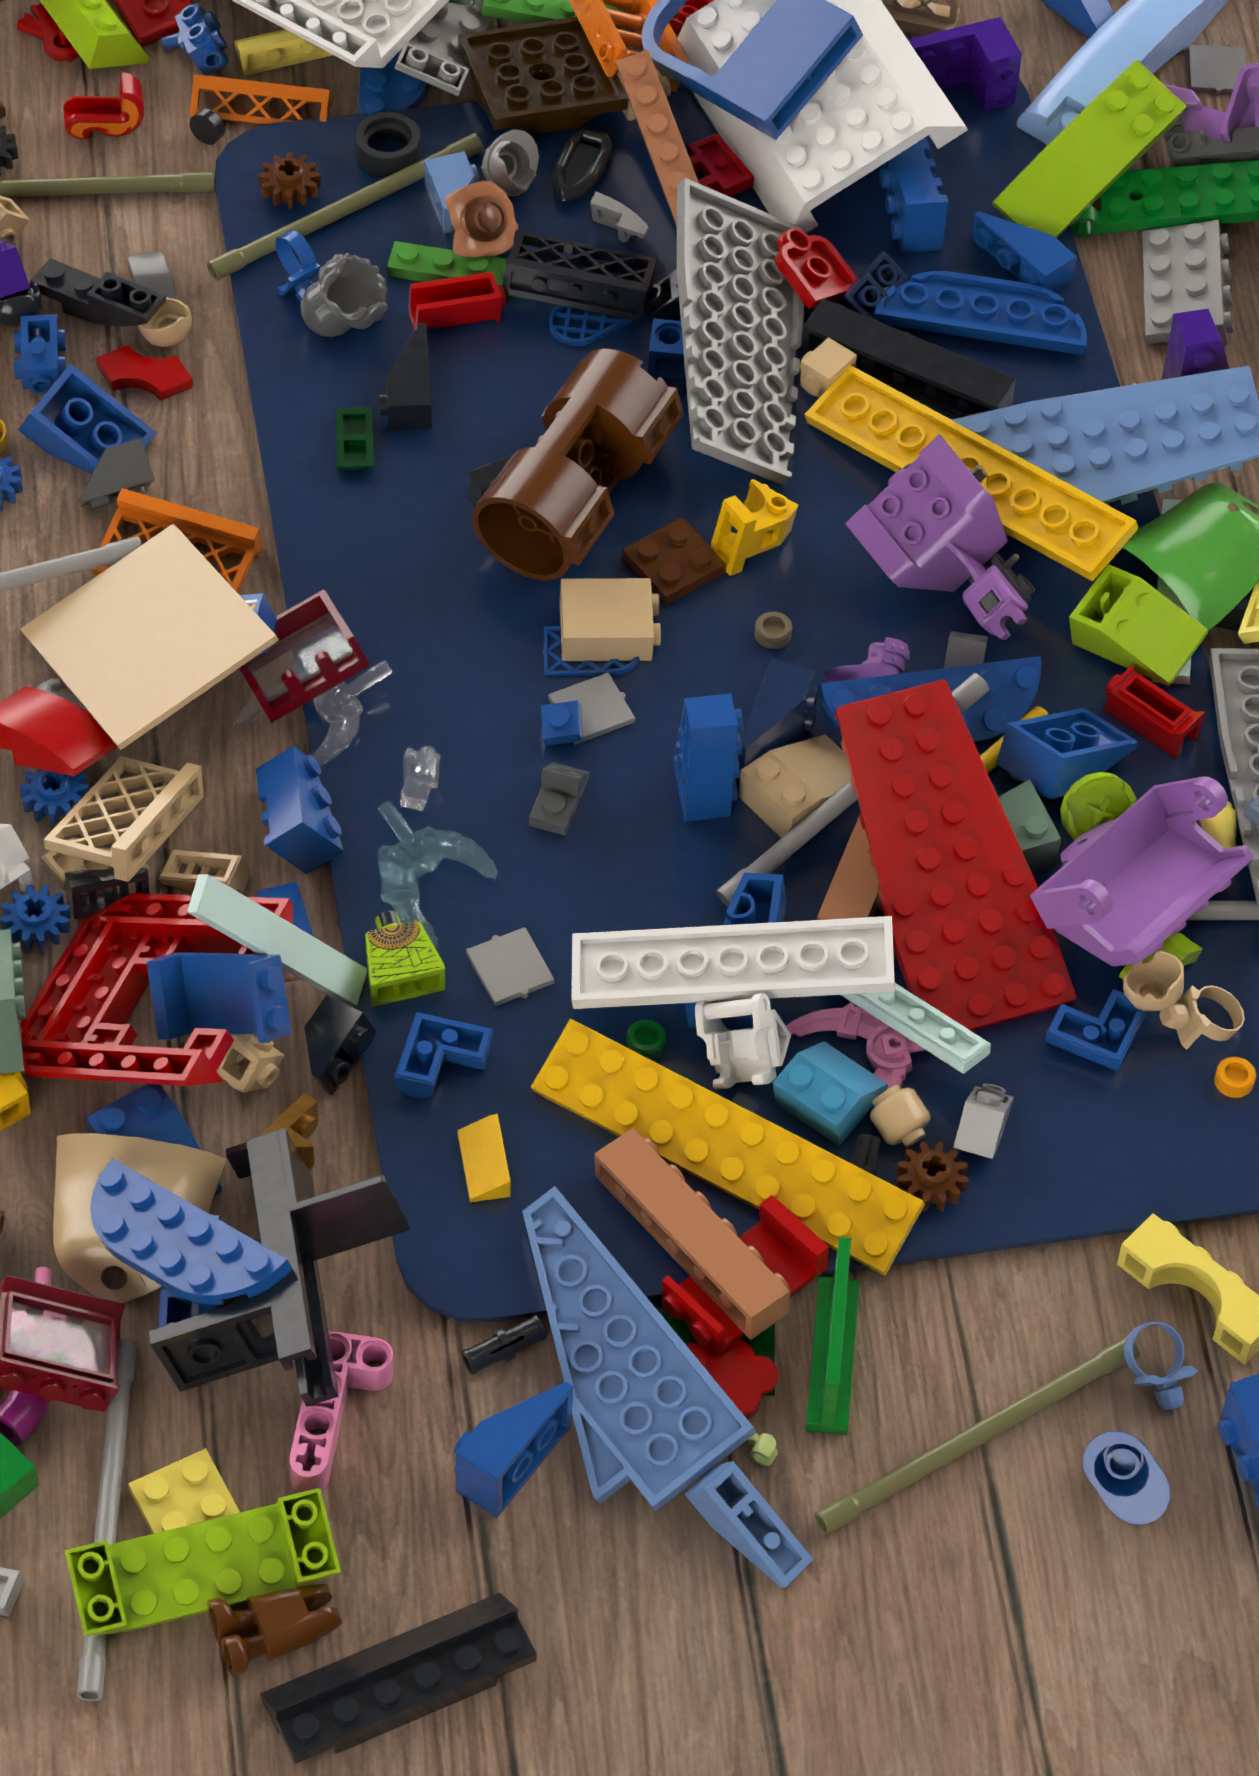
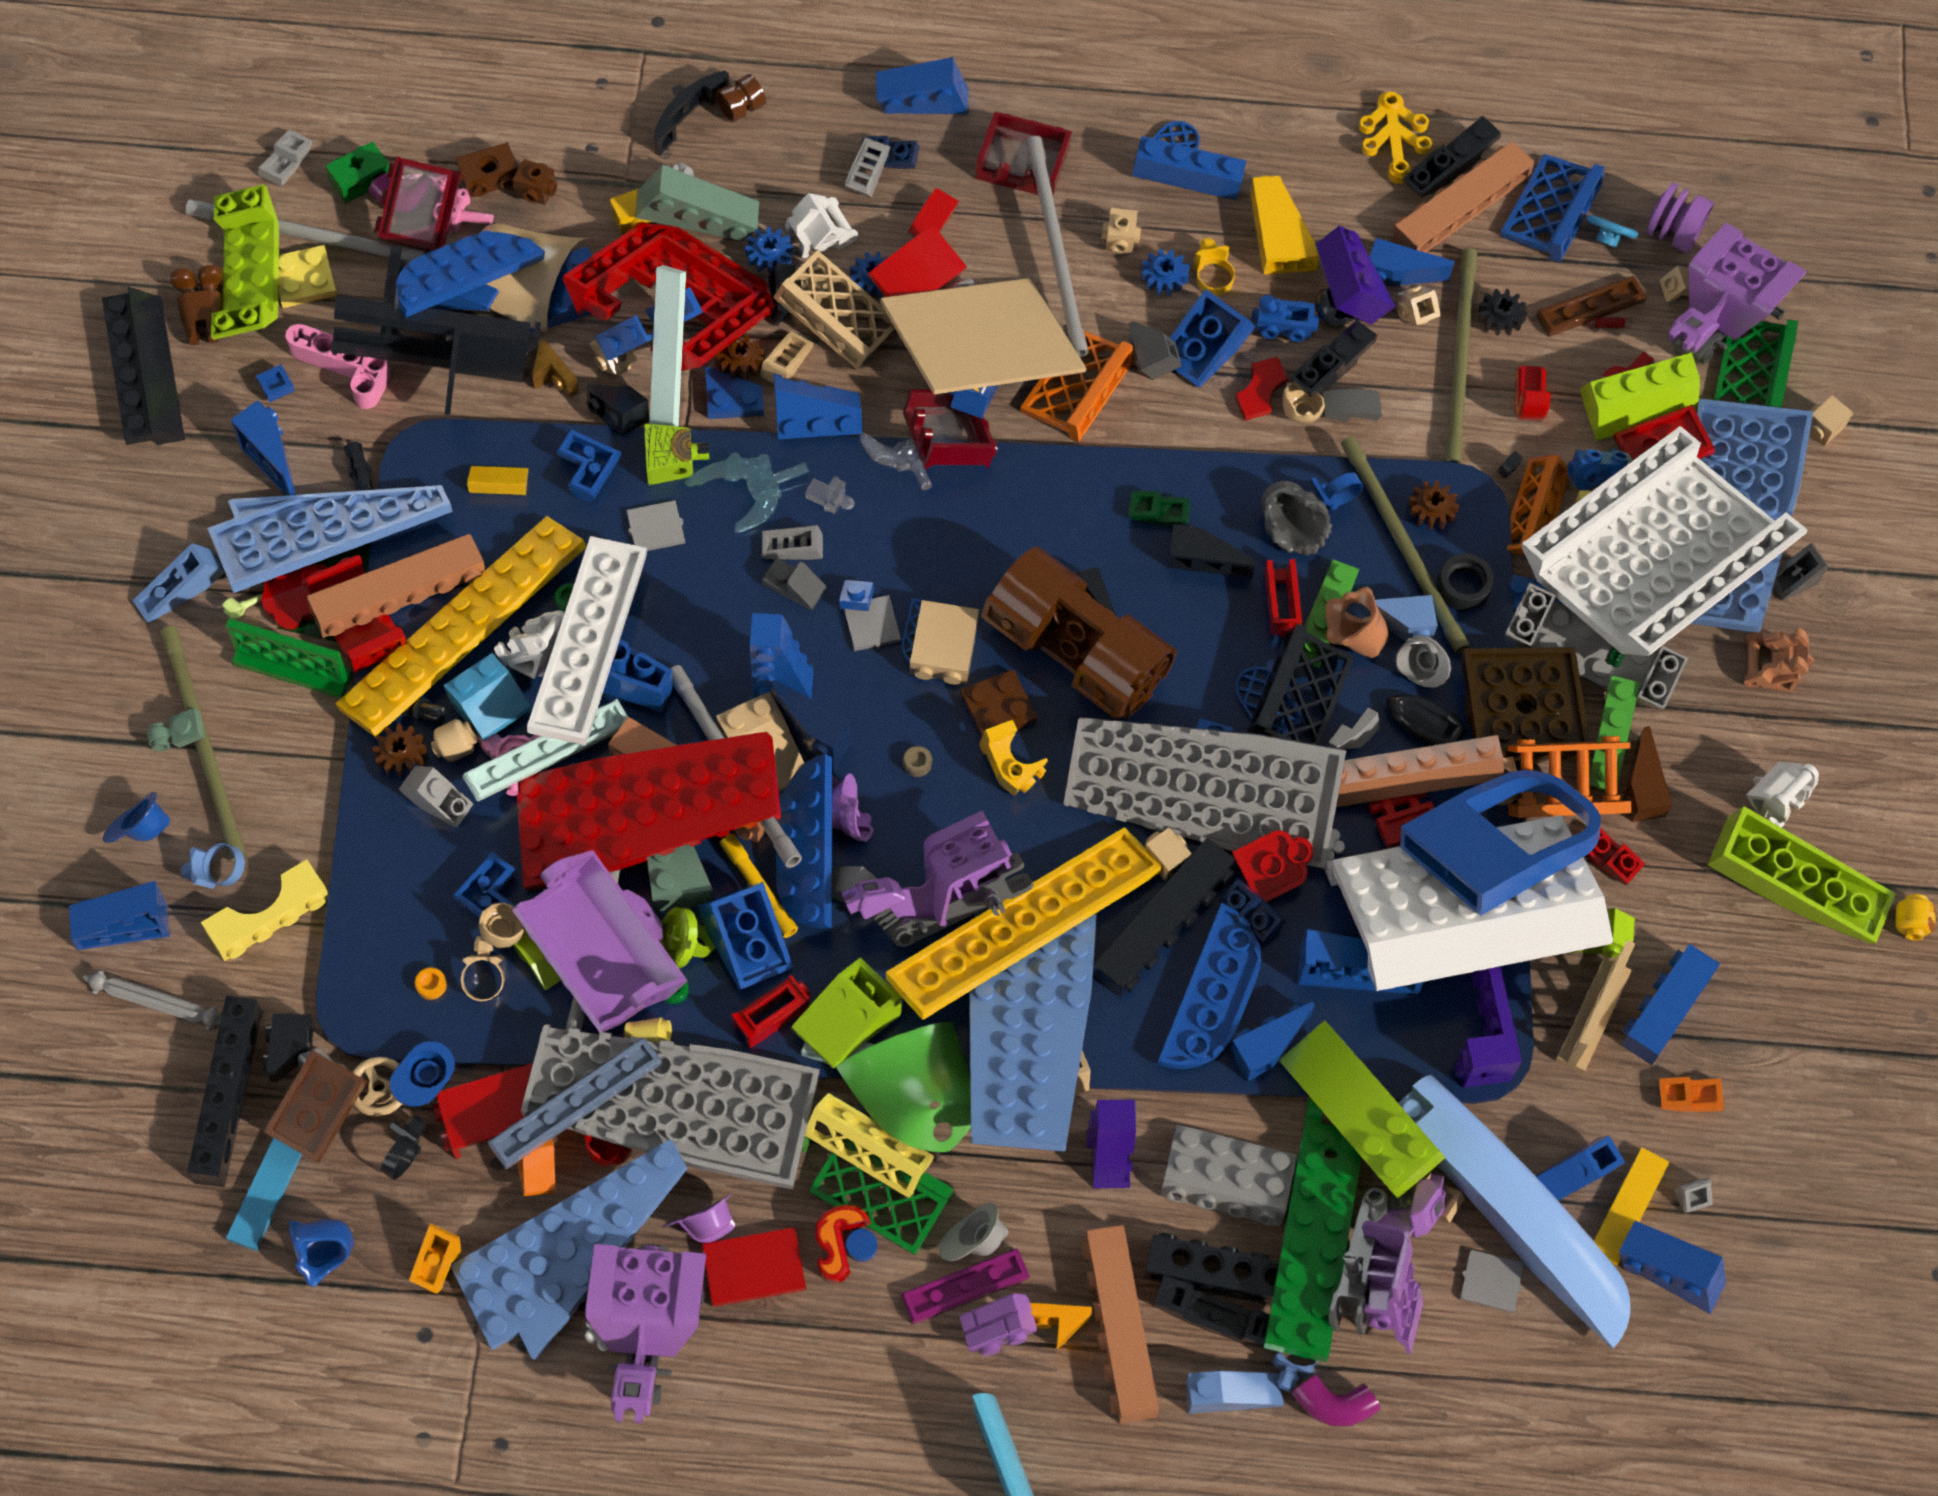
camera: 100 degrees right, 10 degrees up
none -> sand green plate [147,708,205,751]
none -> blue plate [256,364,295,403]
none -> light grey slope [762,525,823,560]

